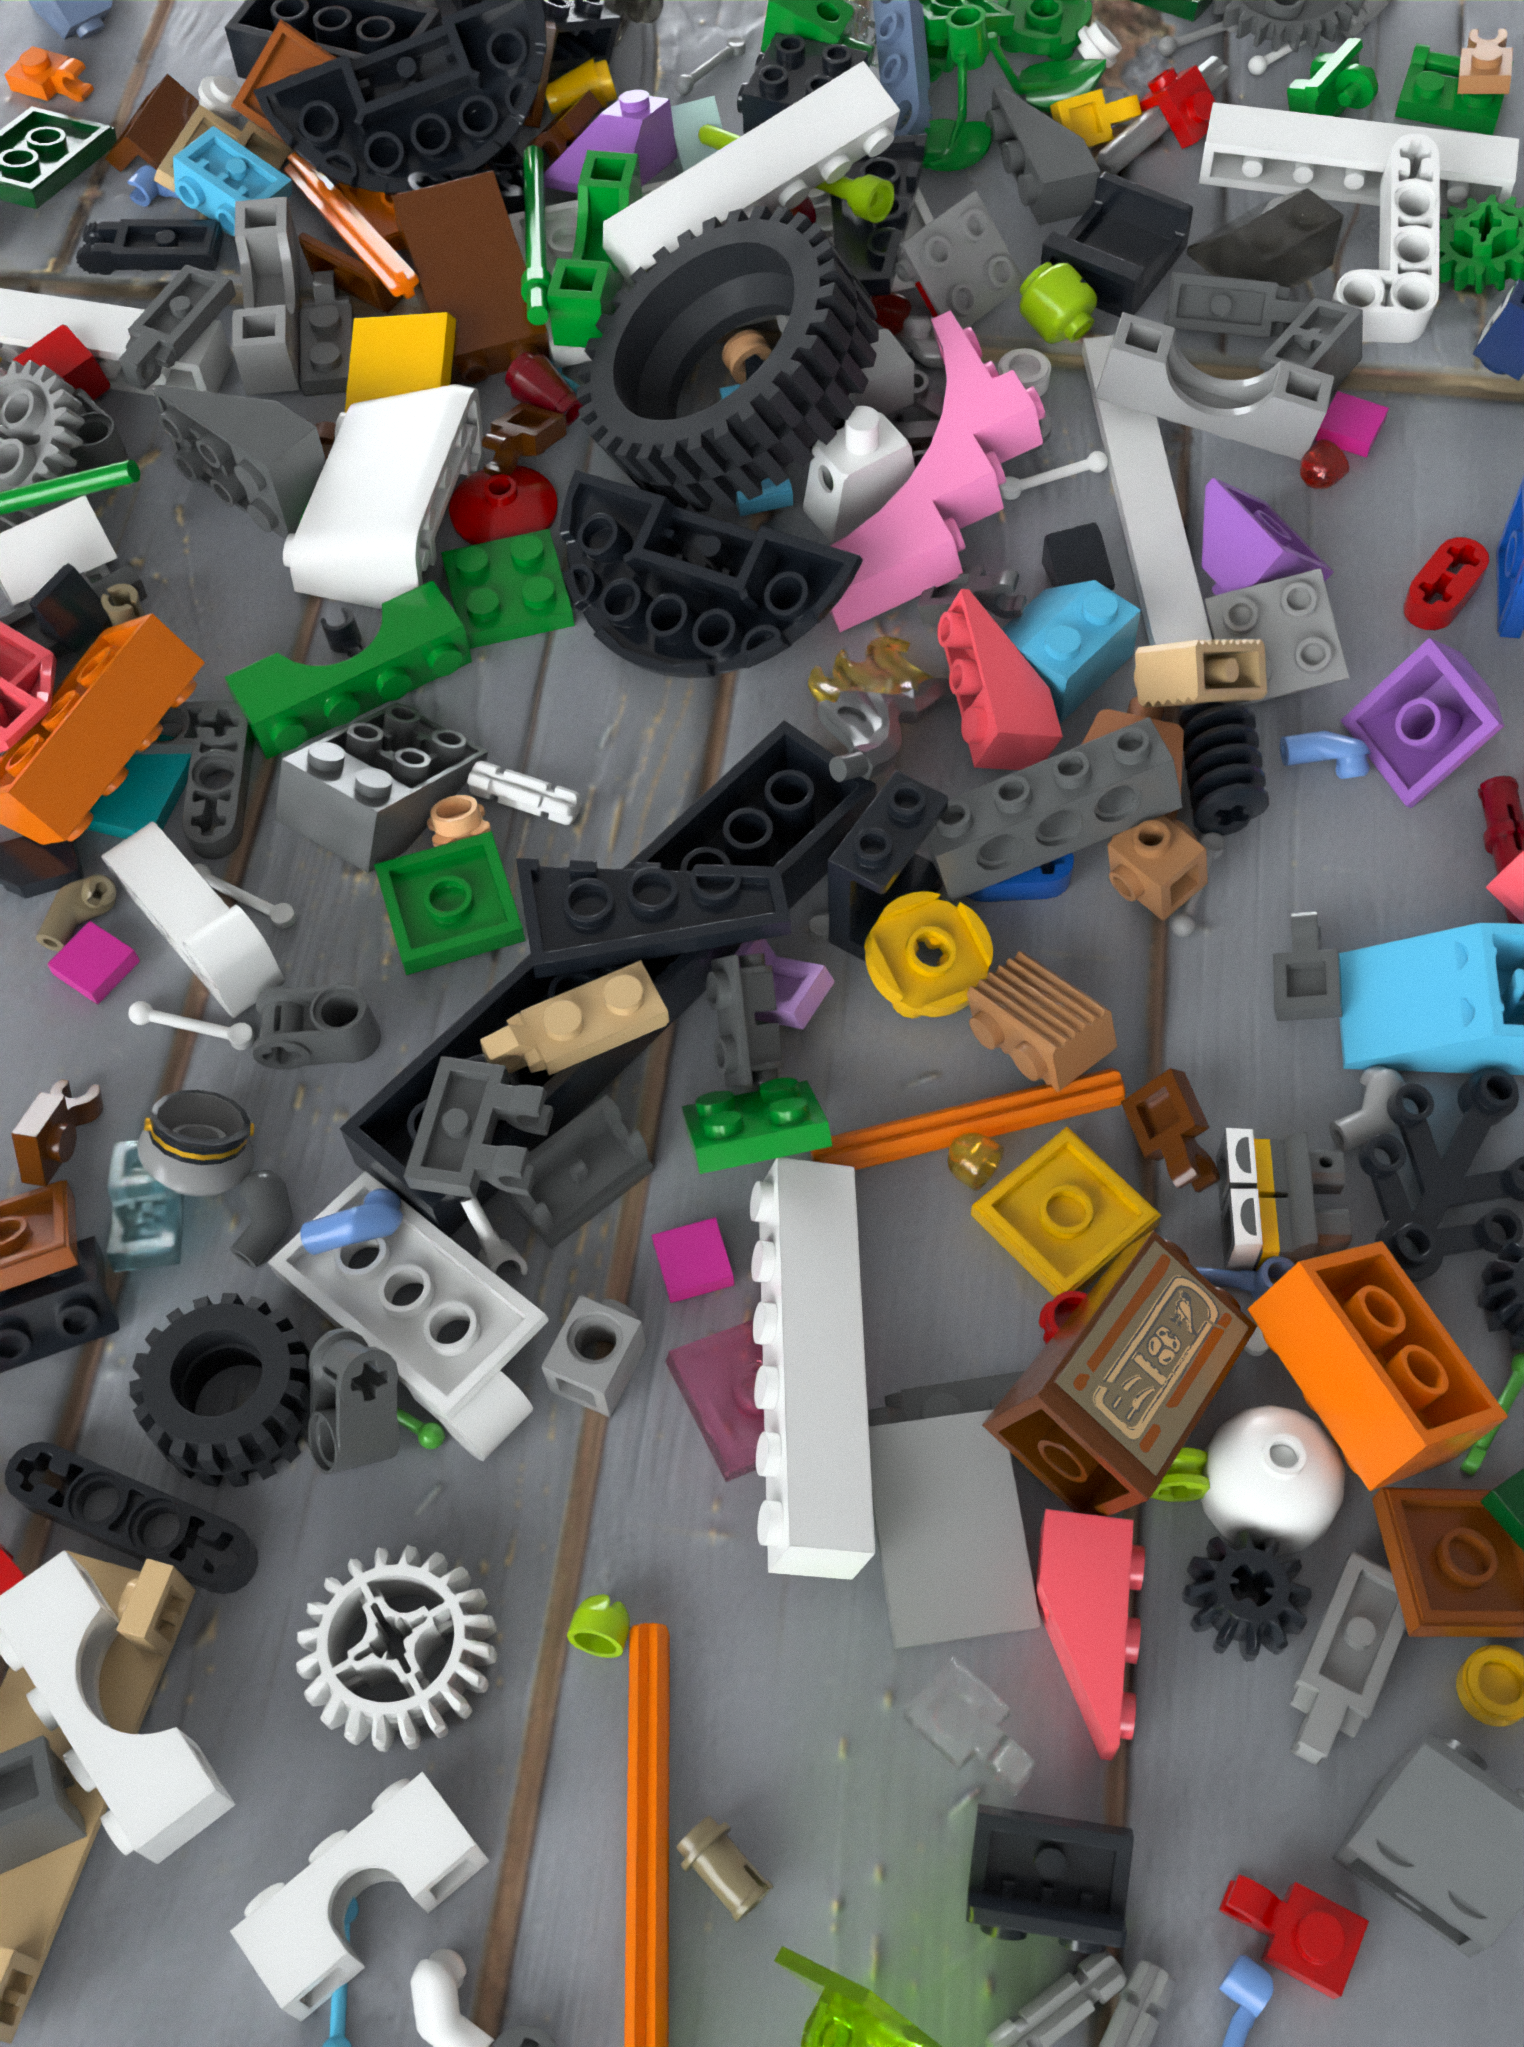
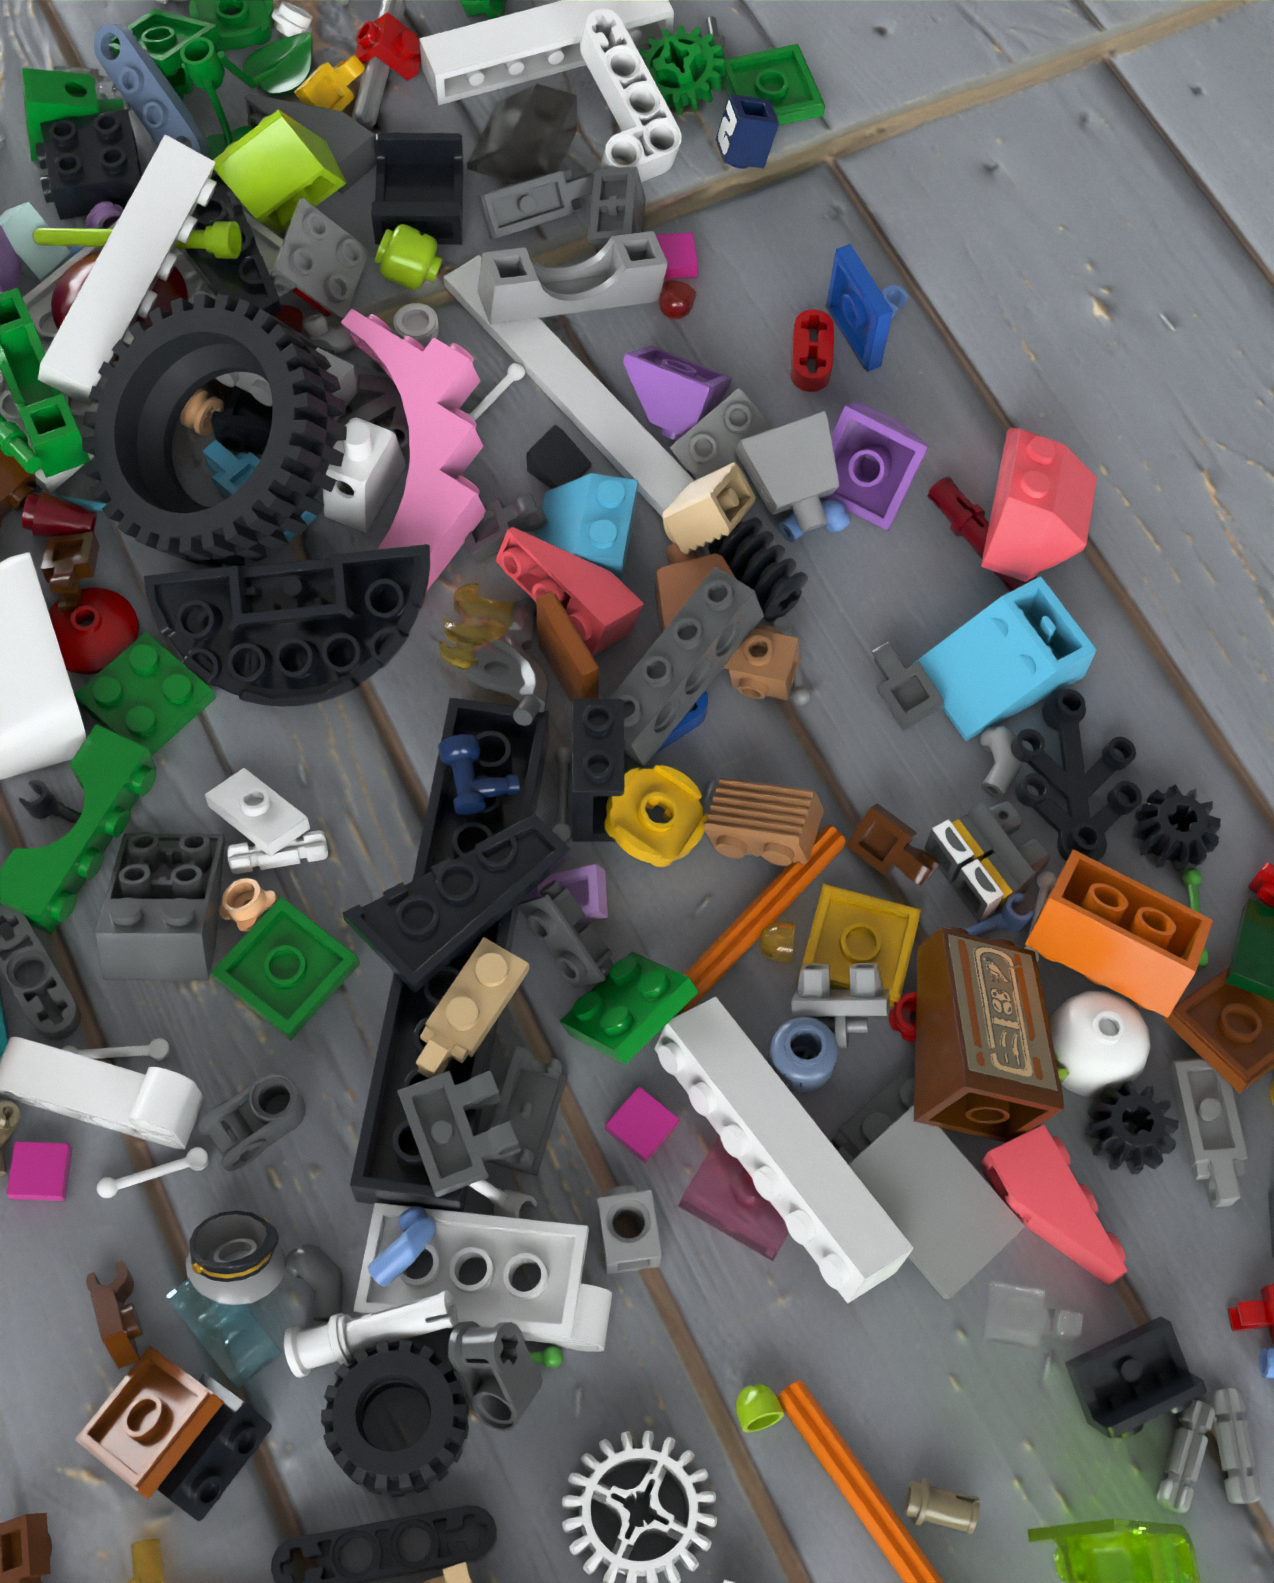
camera: 40 degrees left, 5 degrees up
none -> white plate [205,768,310,857]
none -> lime slope [213,109,347,233]
none -> white pin [284,1291,458,1378]
none -> dark blue piece [438,734,519,815]
none -> dark orange tile [536,591,599,705]
none -> light grey torso [735,411,839,533]
none -> sand blue head [767,1017,839,1094]
none -> light grey hips [791,963,890,1048]

